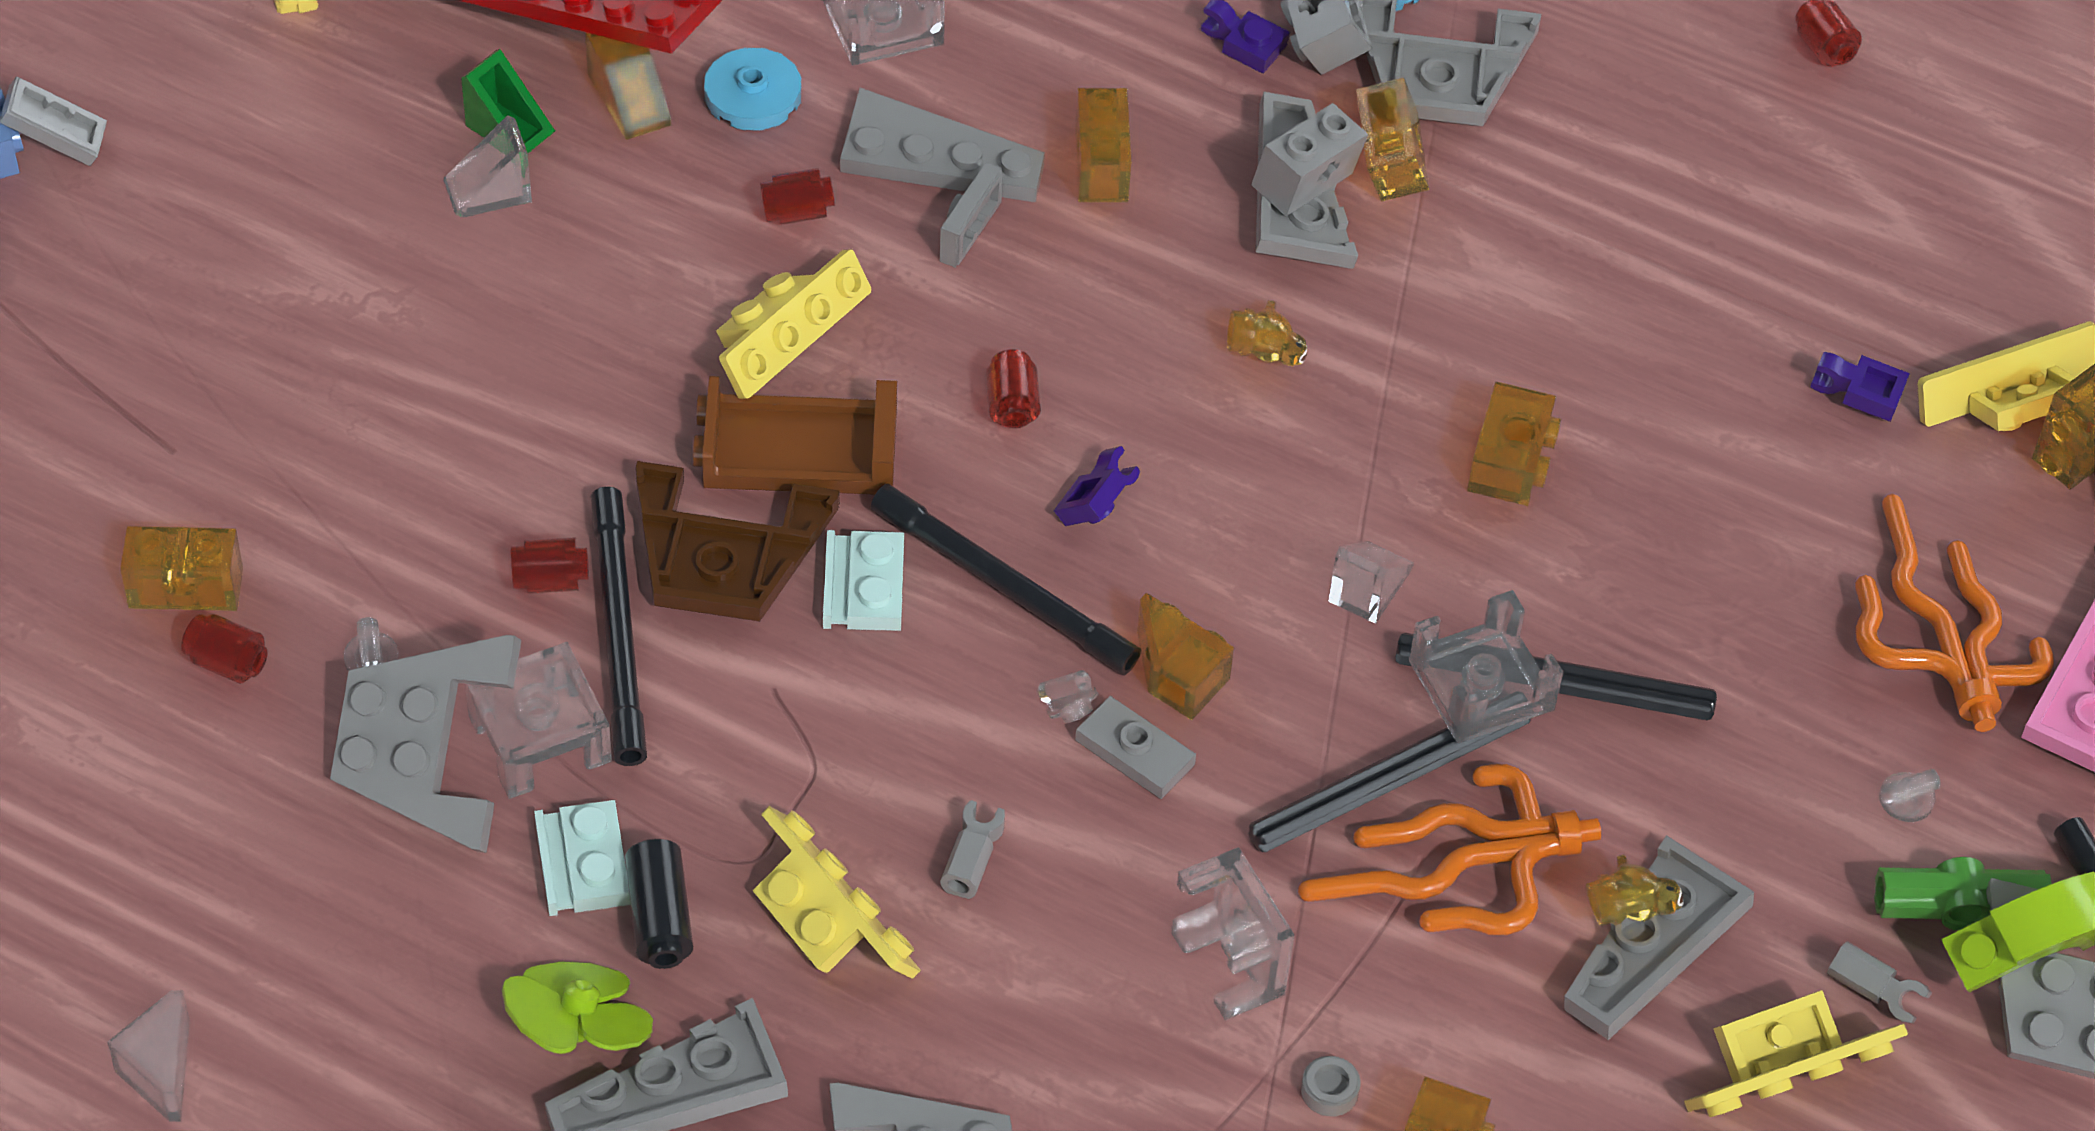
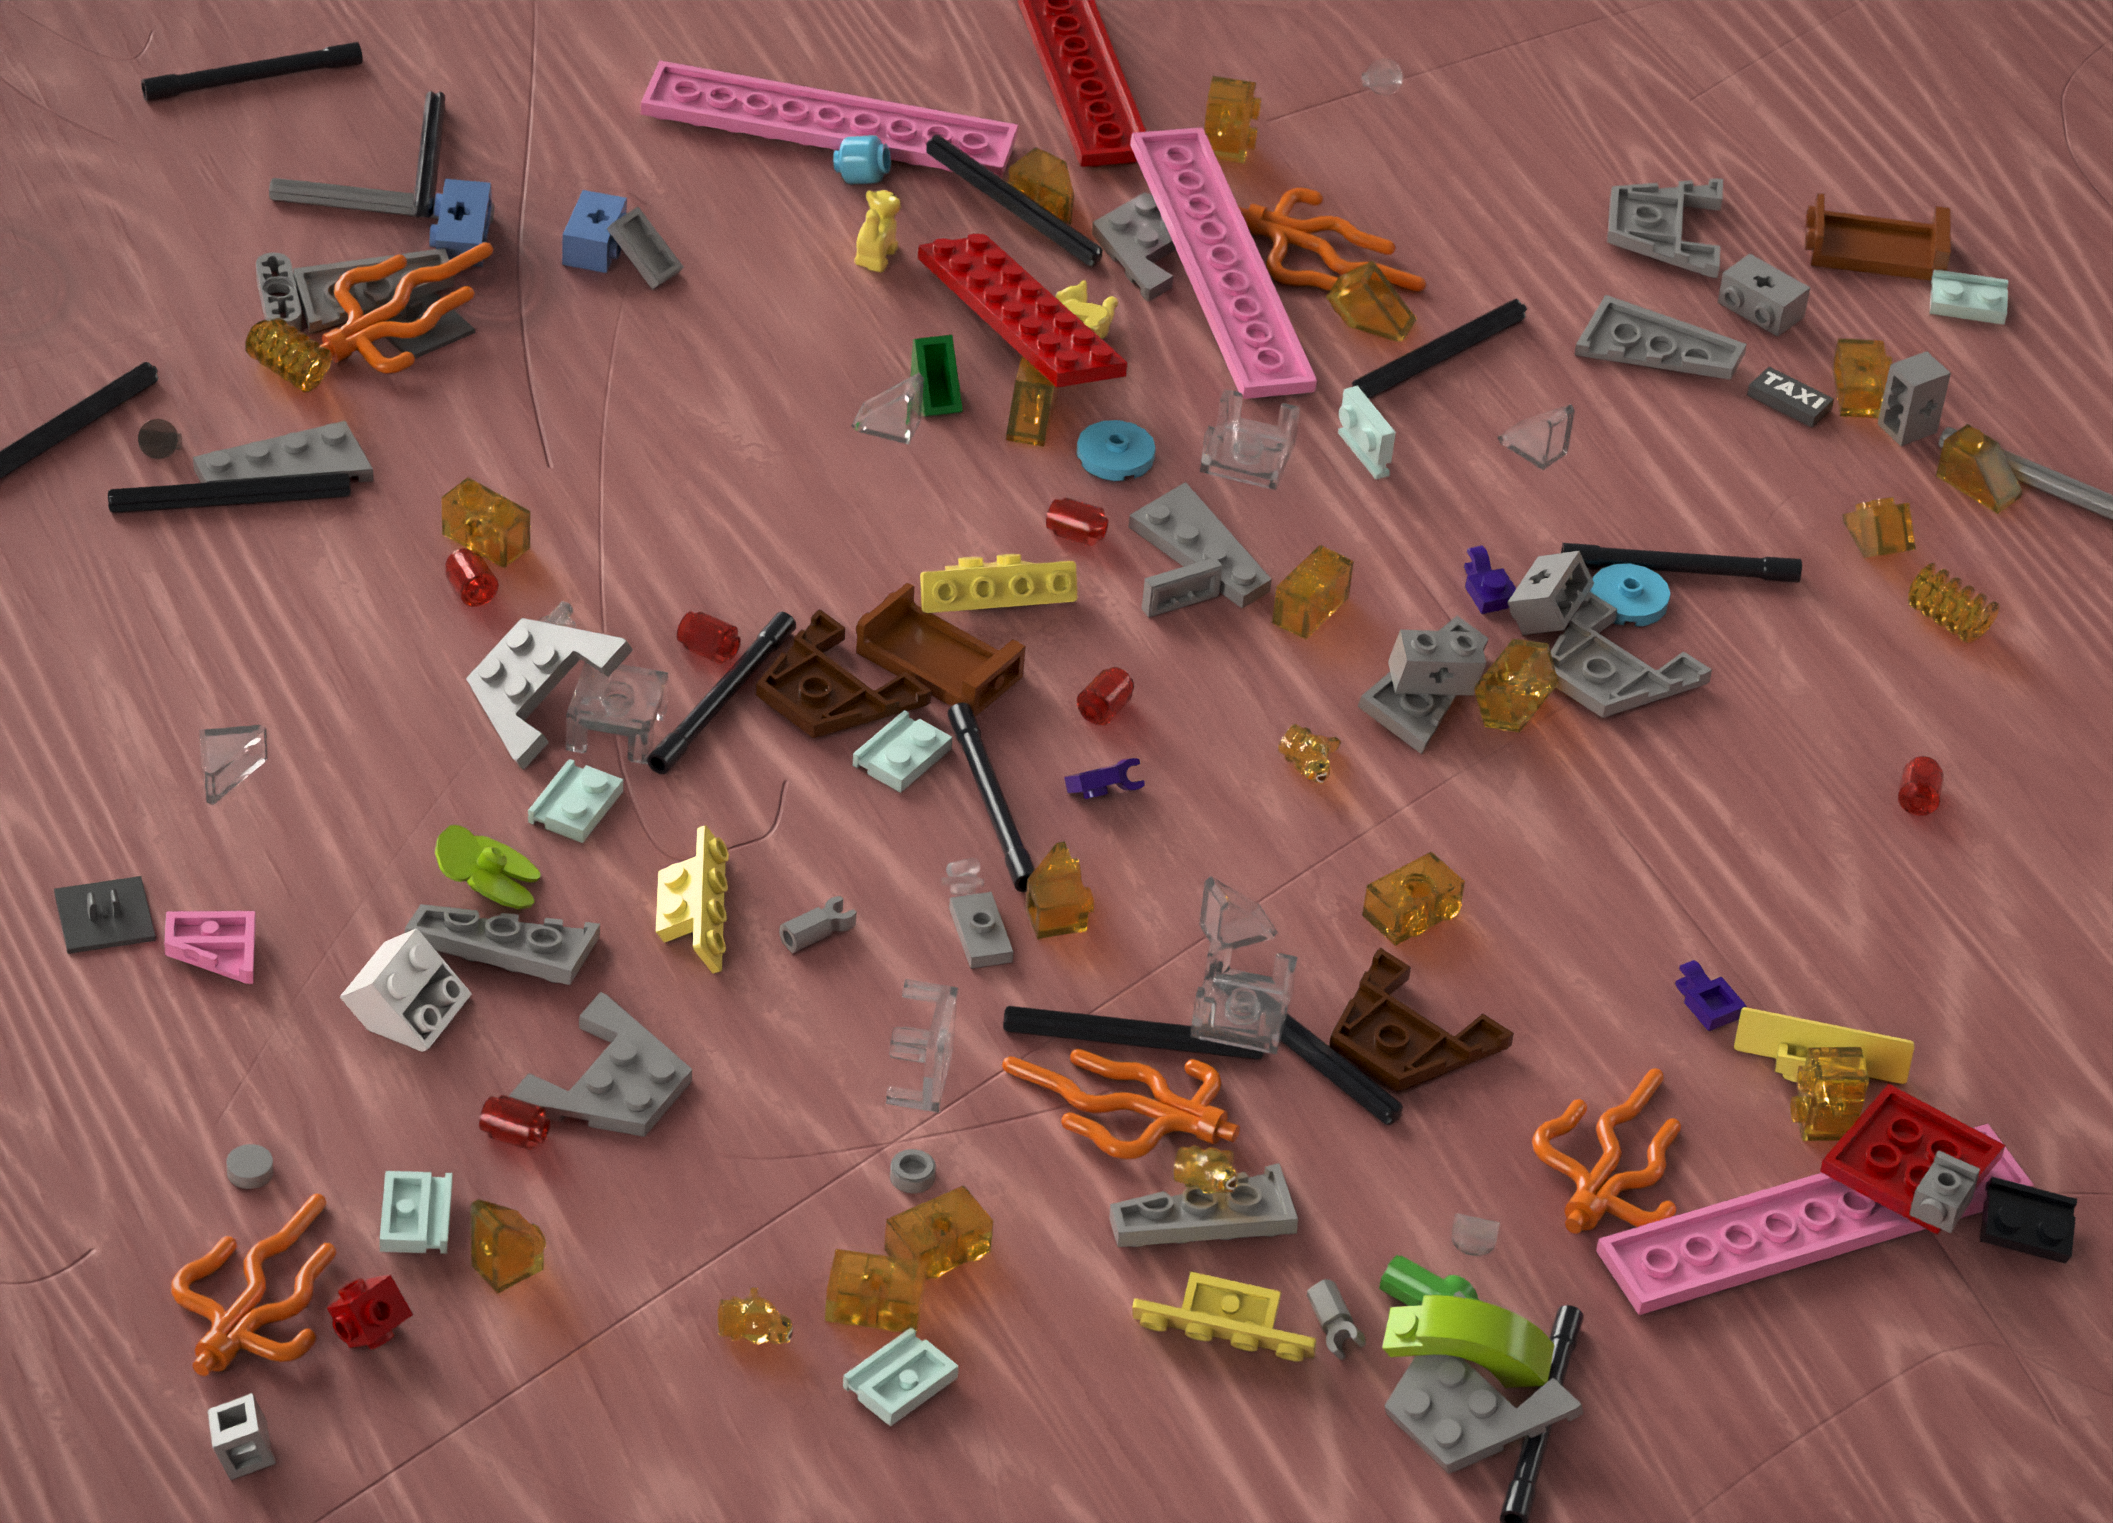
camera: 35 degrees right, 10 degrees down
black brick [625,839,693,969] -> none
none -> reddish brown wing [1329,948,1514,1092]

